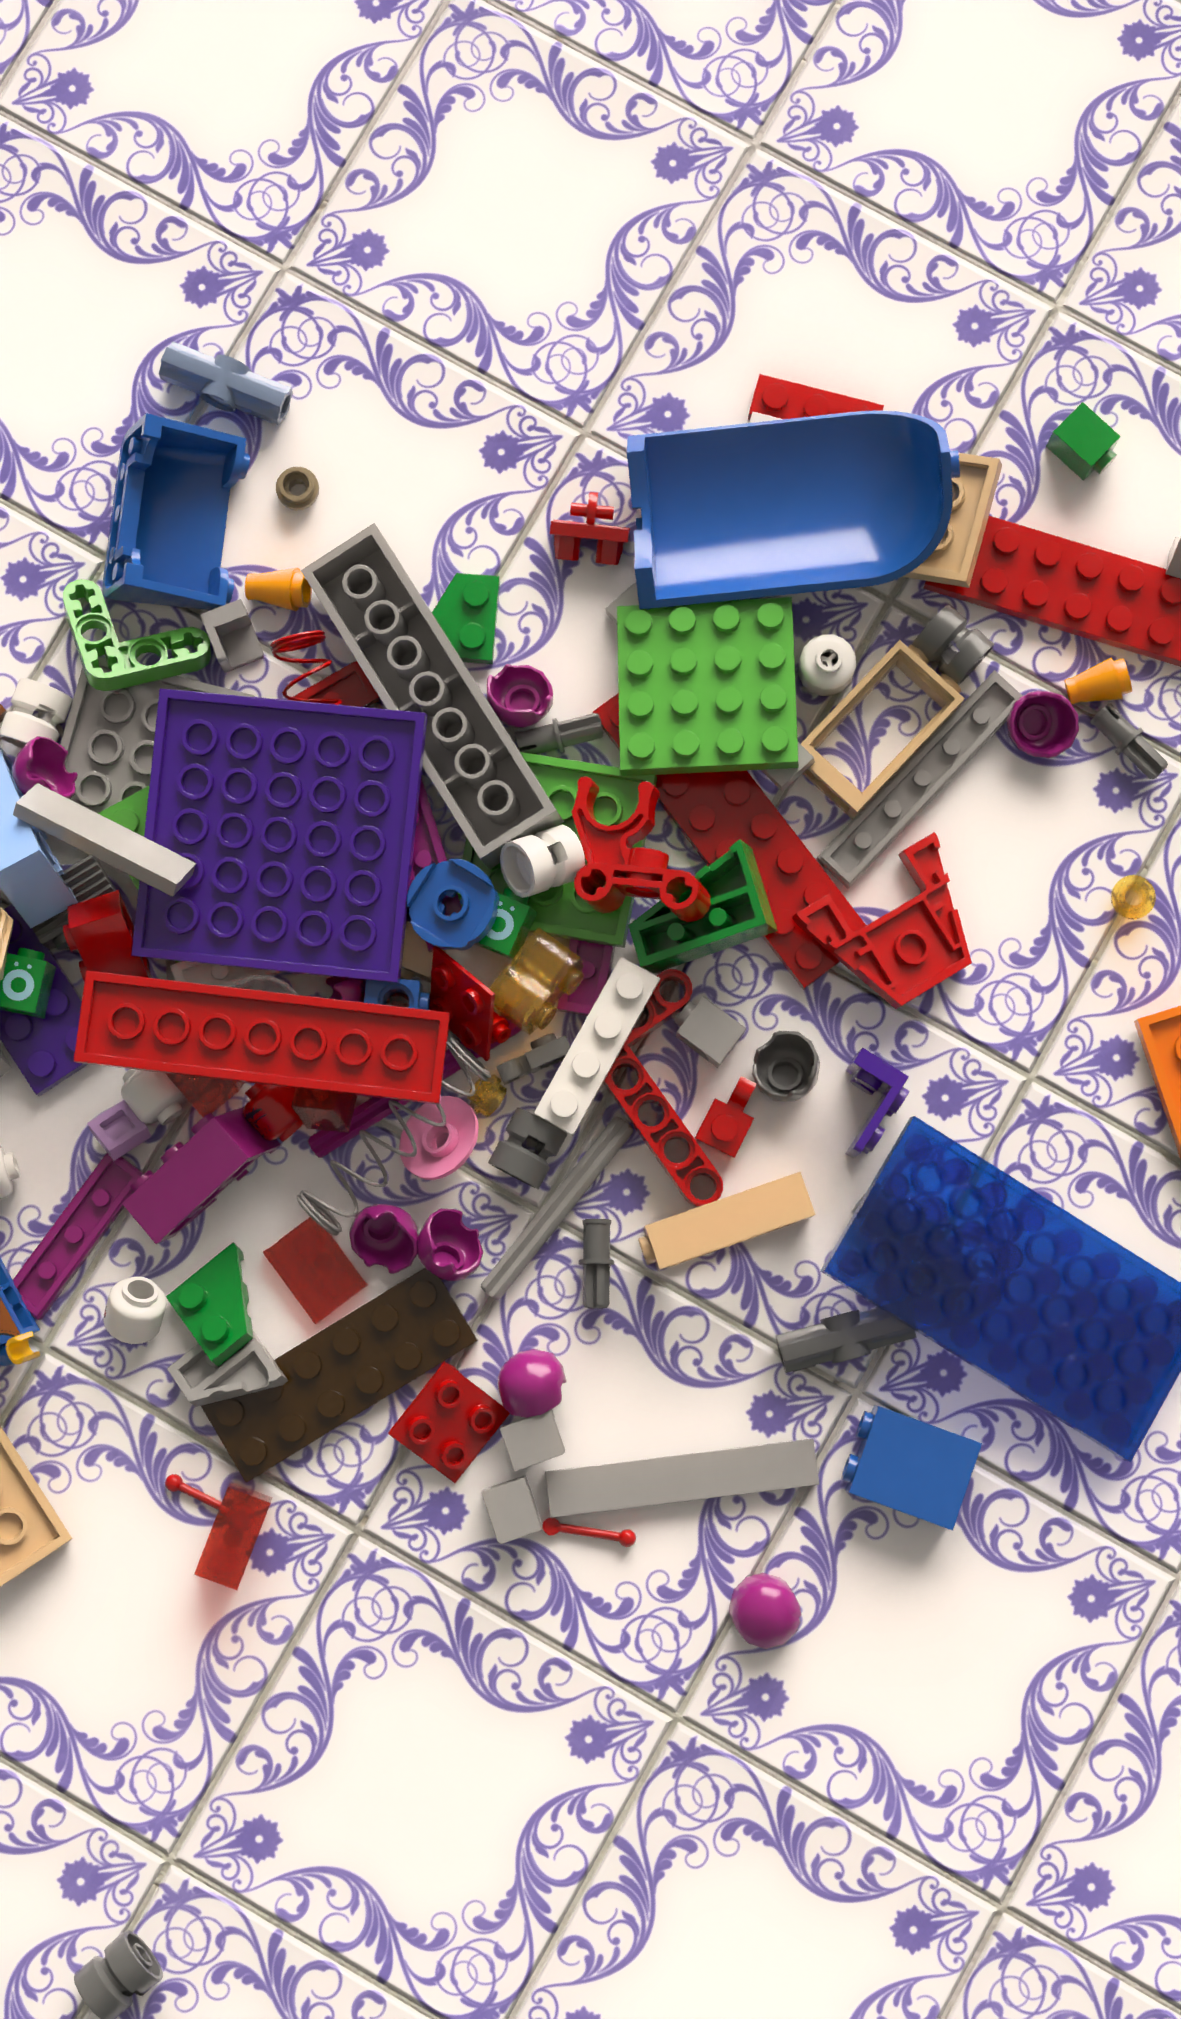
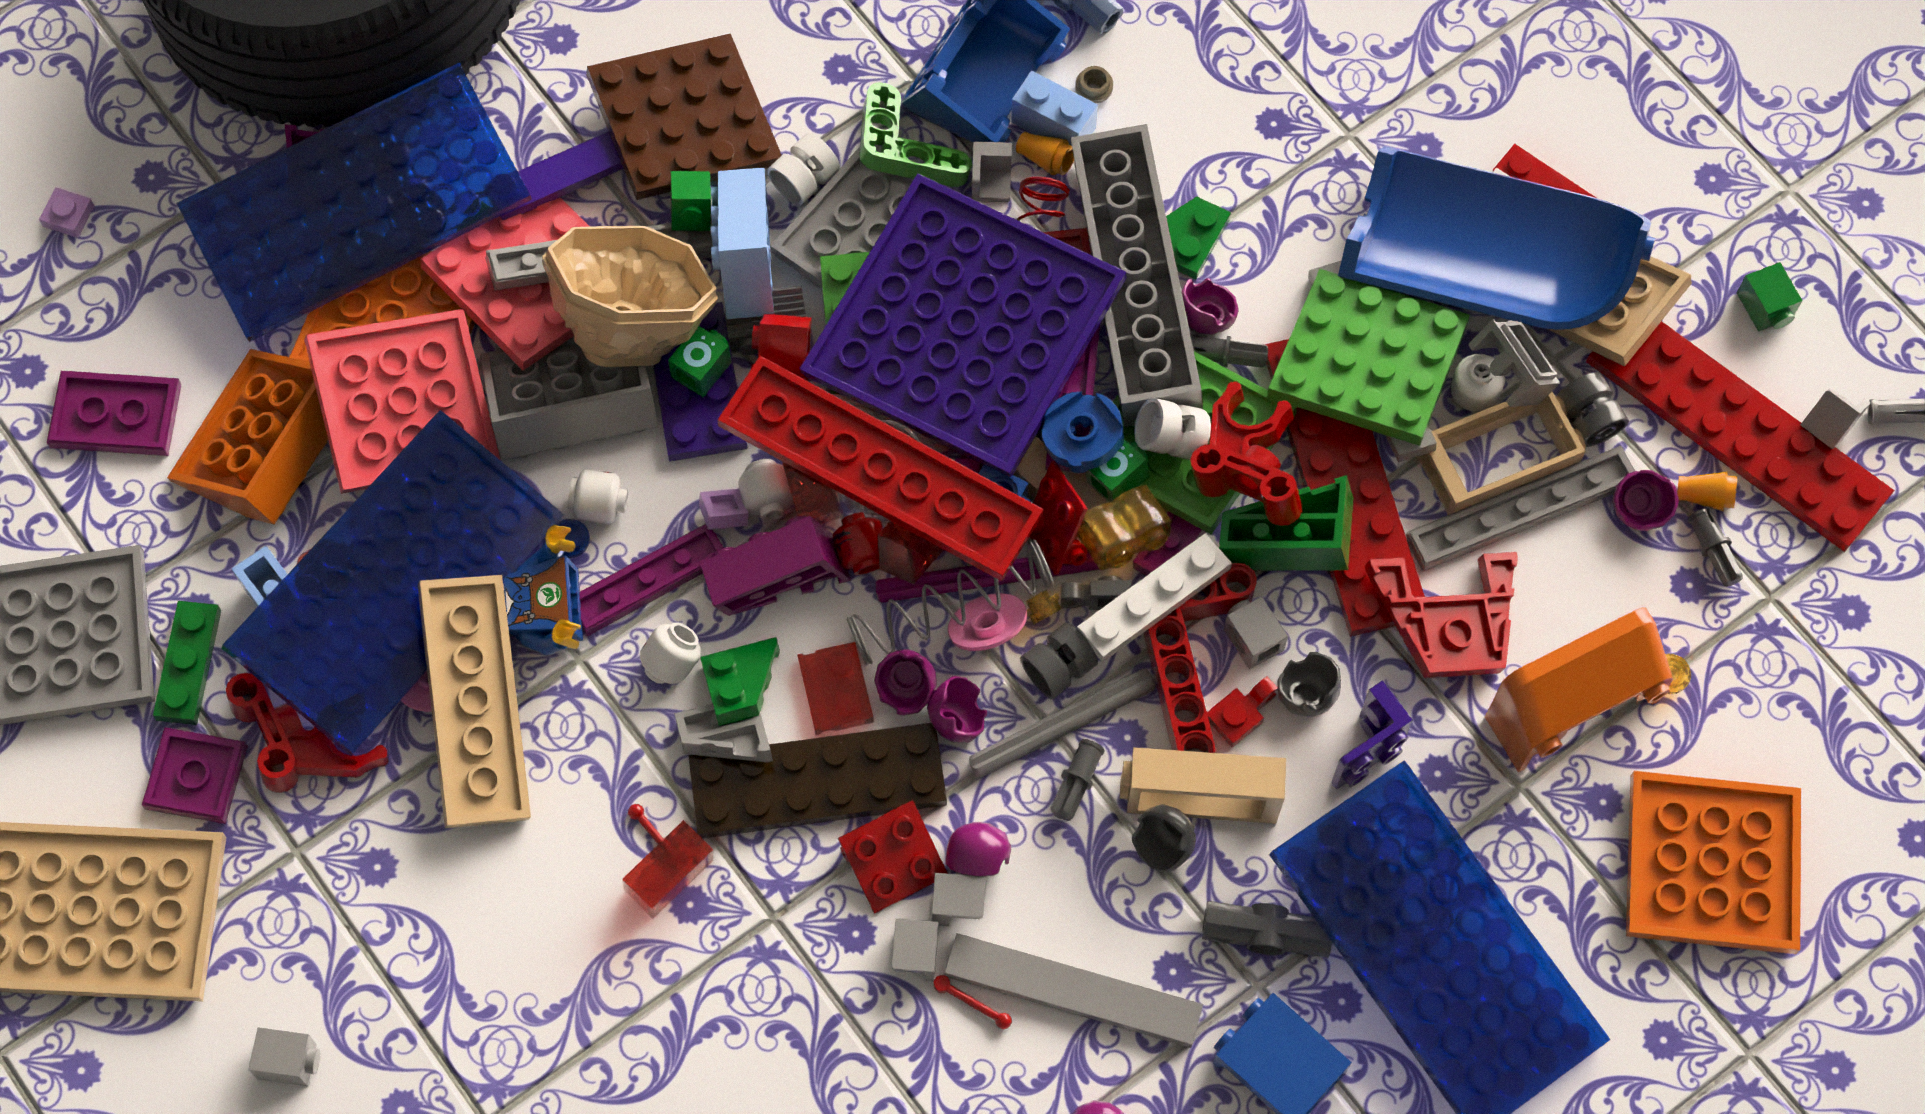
camera: 20 degrees right, 15 degrees down
magenta hair [12,736,78,799] -> none
tile [13,783,196,896] -> none
red hips [550,492,630,565] -> none
none -> light blue brick [1011,70,1098,146]
none -> dark grey hair [1132,804,1196,873]
none -> light grey window [1468,319,1560,407]
none -> orange windscreen [1485,607,1673,773]

